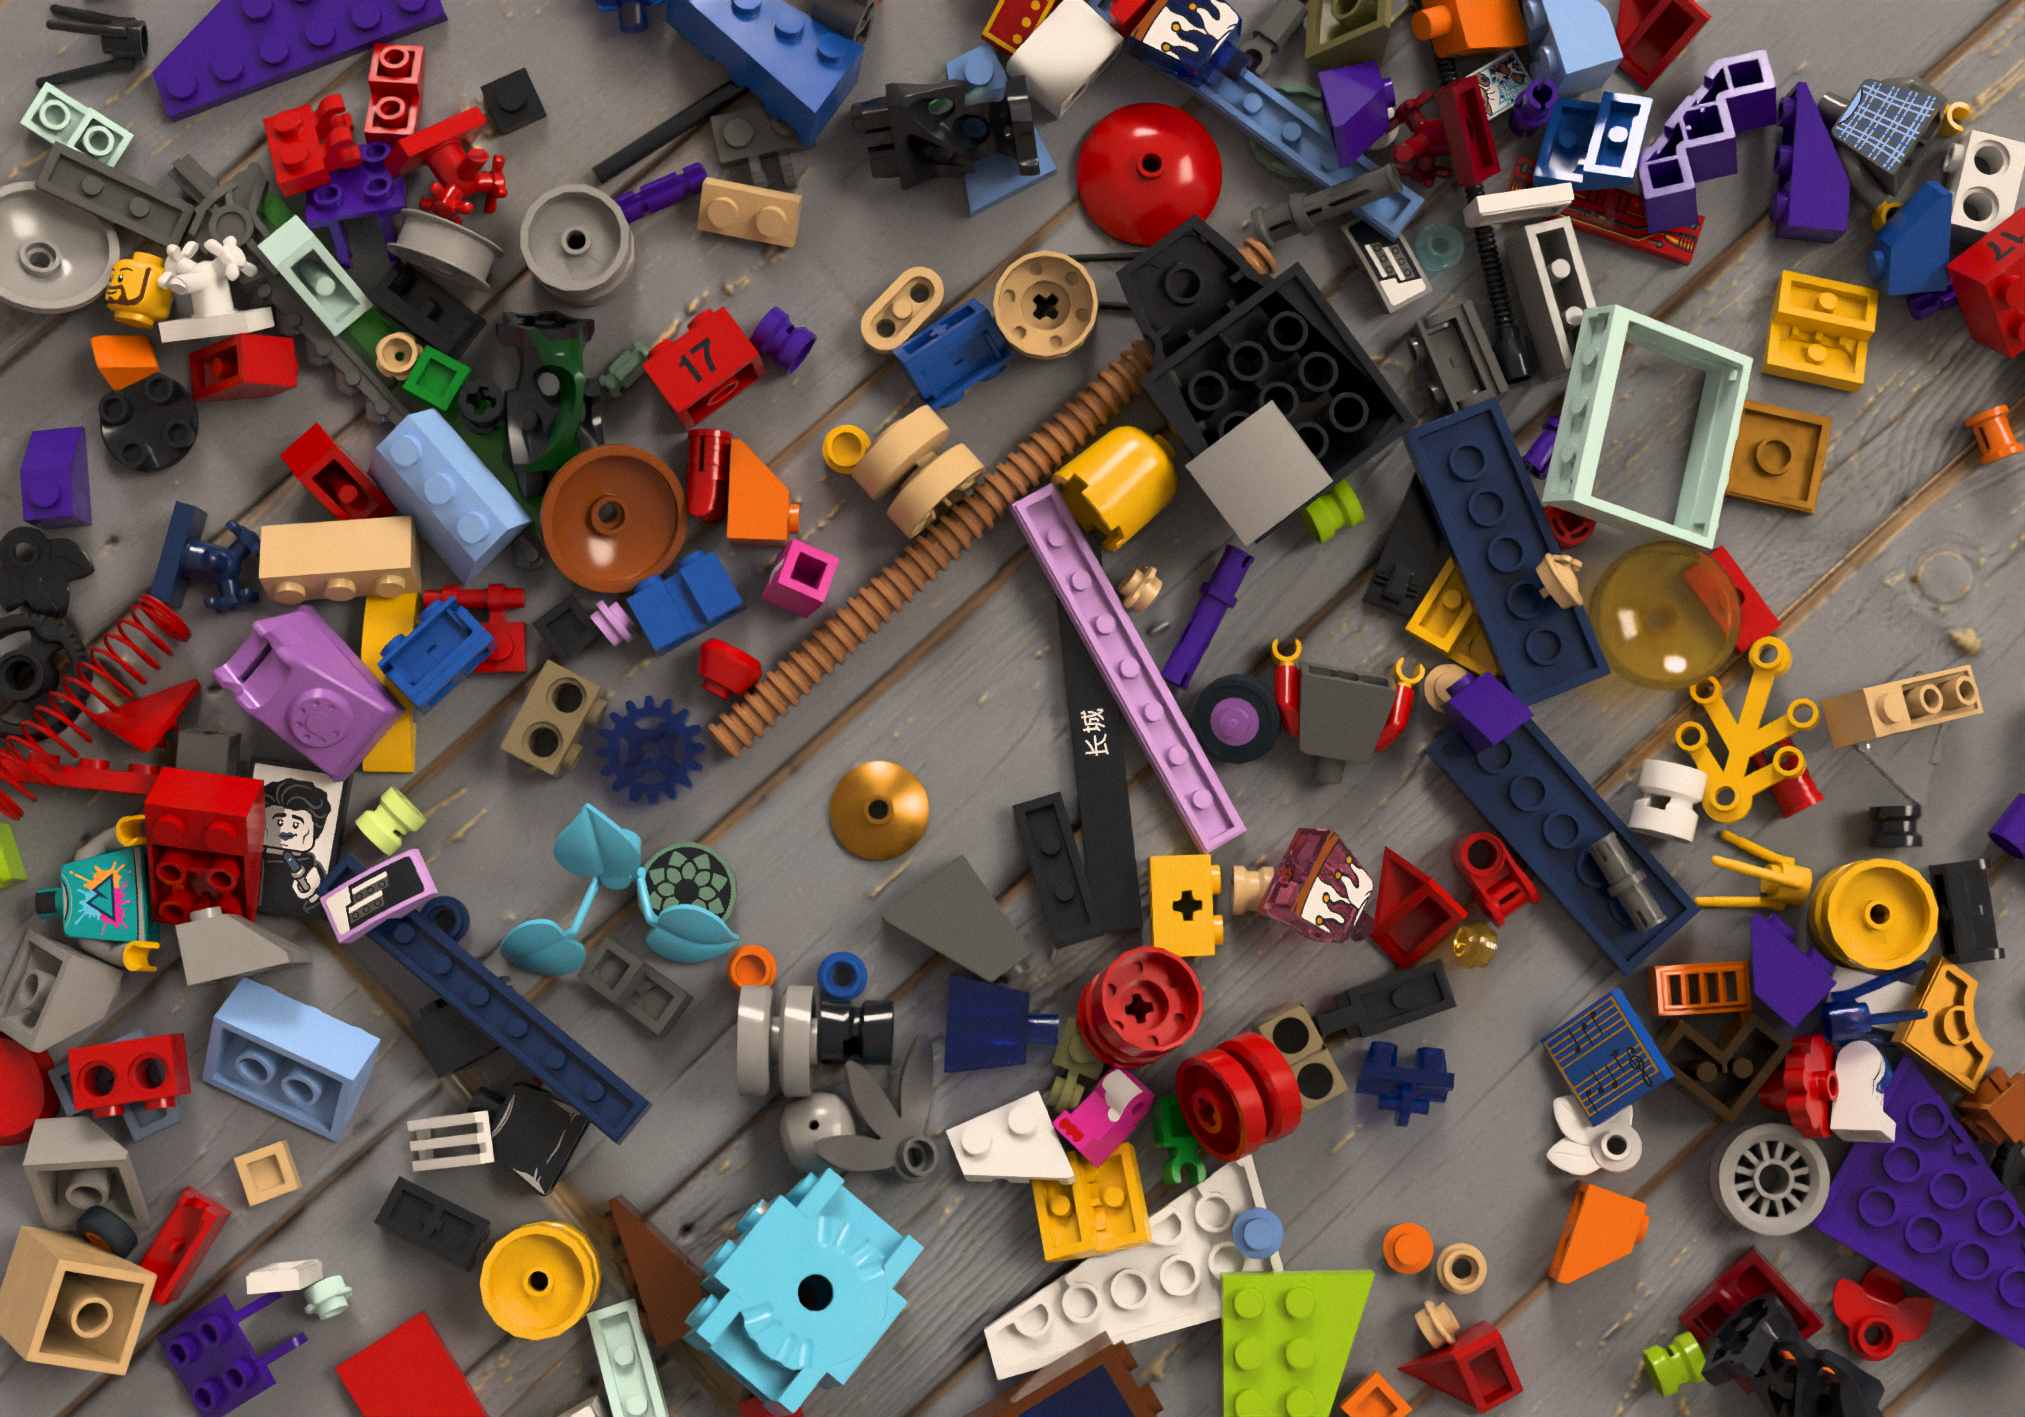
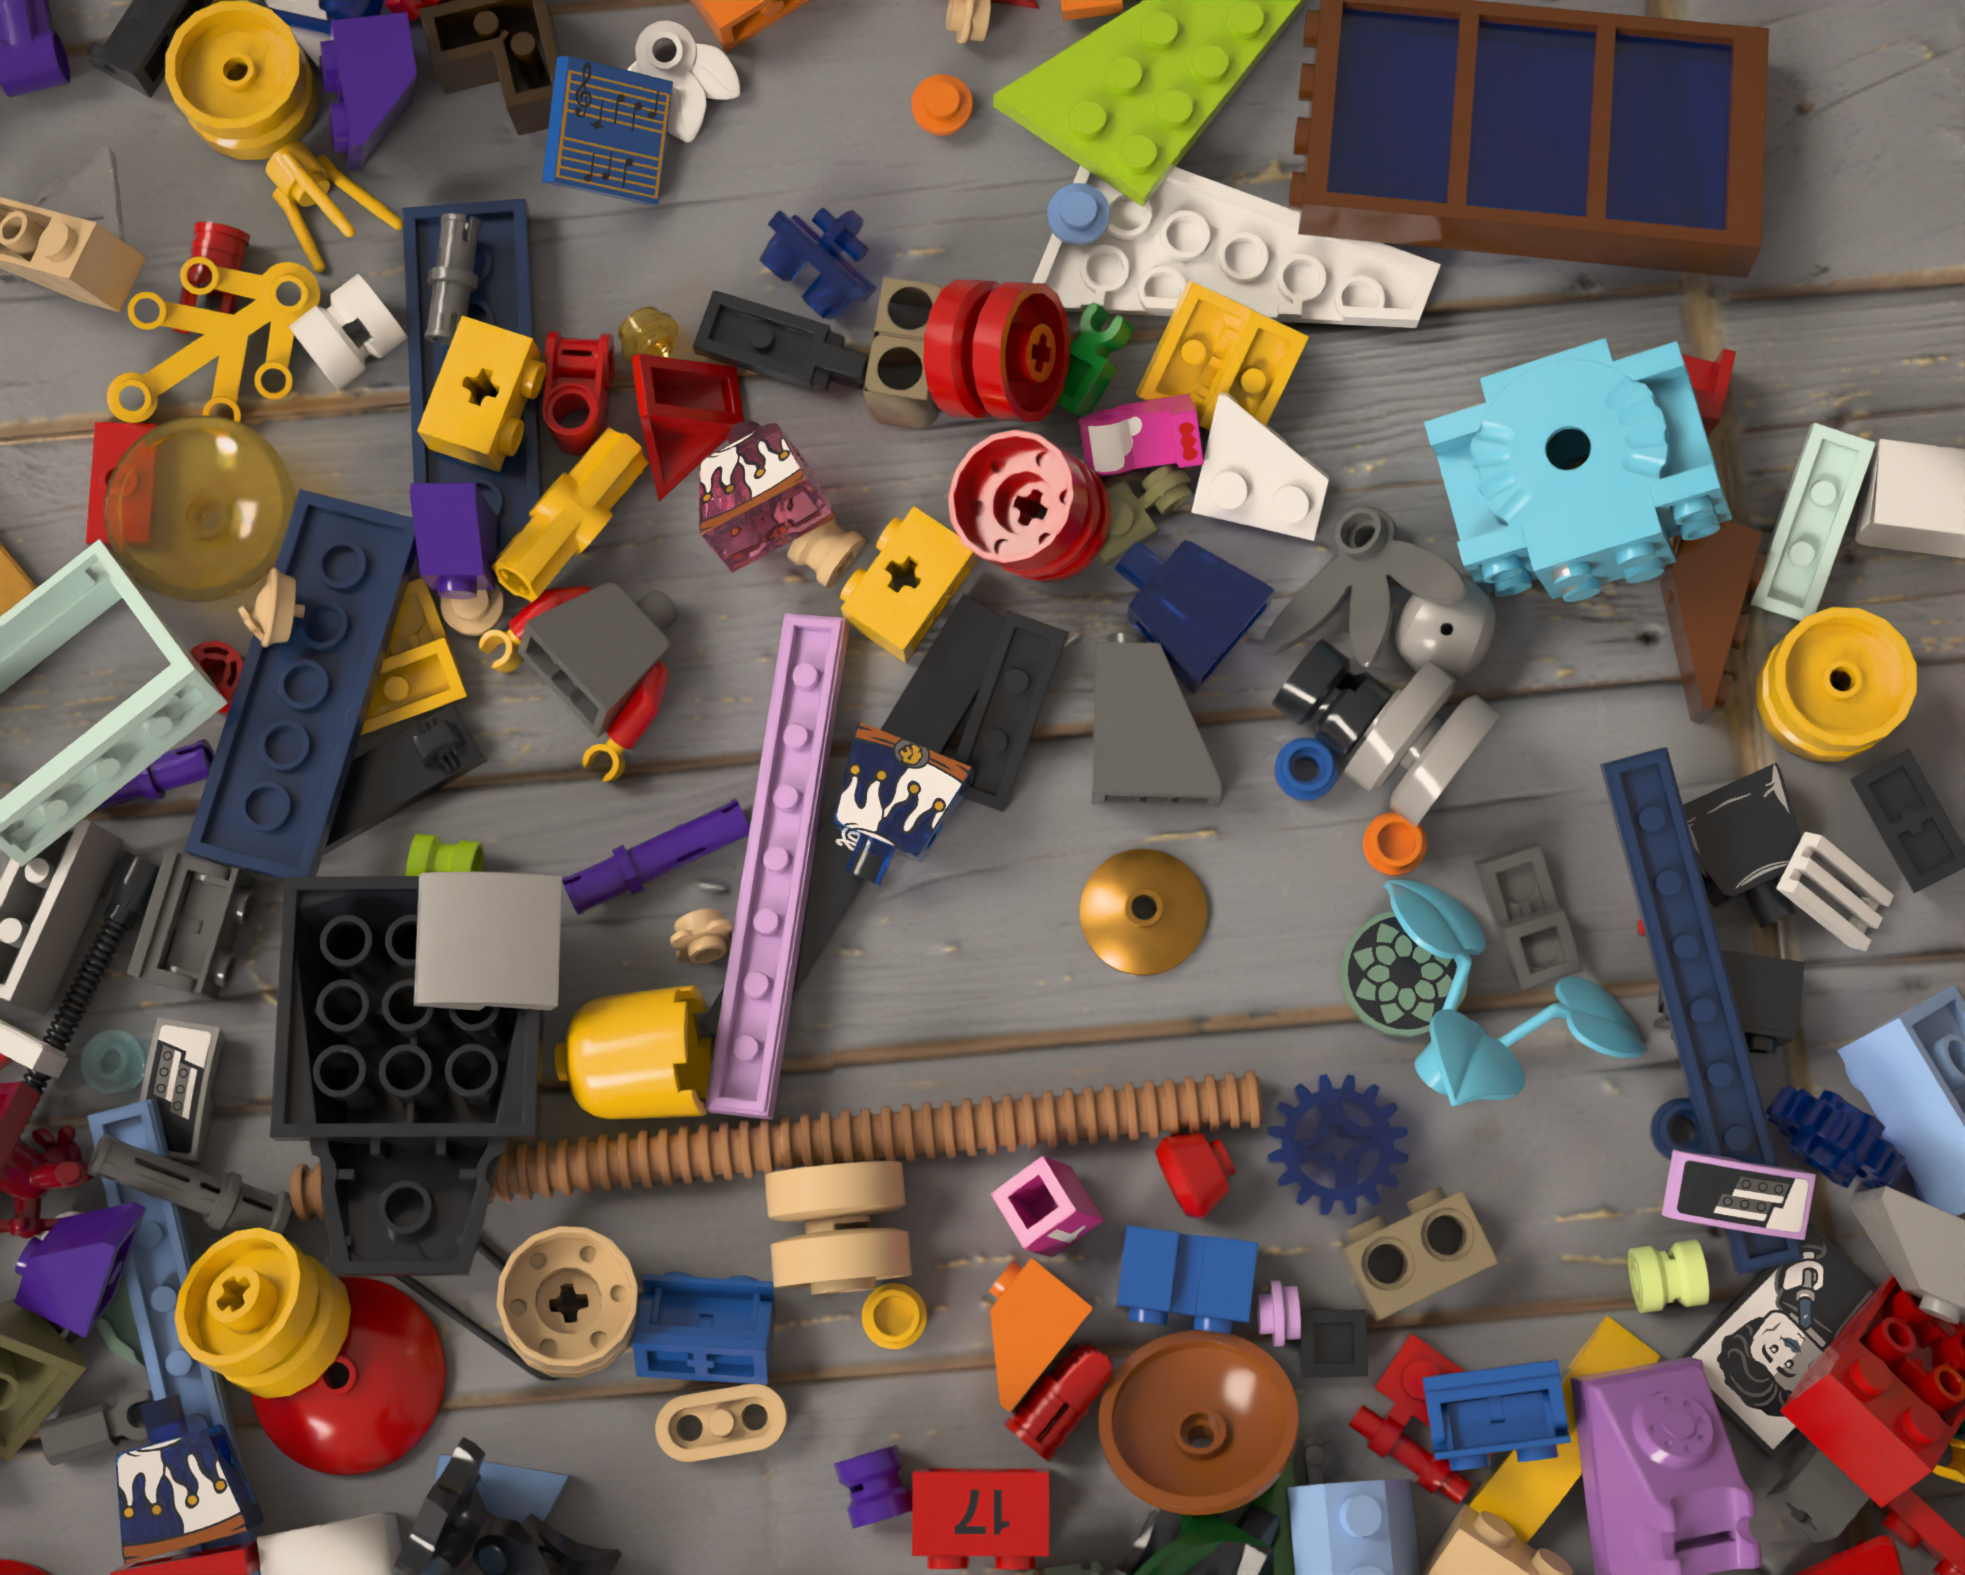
camera: 130 degrees left, 5 degrees down
black wheel [1192,674,1282,764] -> none
tan plate [1435,1243,1487,1294] -> none
orange slope [1647,960,1752,1017] -> none
black wheel [1869,806,1923,848] -> none
none -> yellow wheel [174,1228,351,1399]
none -> yellow brick [417,316,546,472]
none -> yellow piece [491,427,649,602]
none -> torso [834,721,975,886]
none -> clear blue gear [1765,1085,1908,1189]

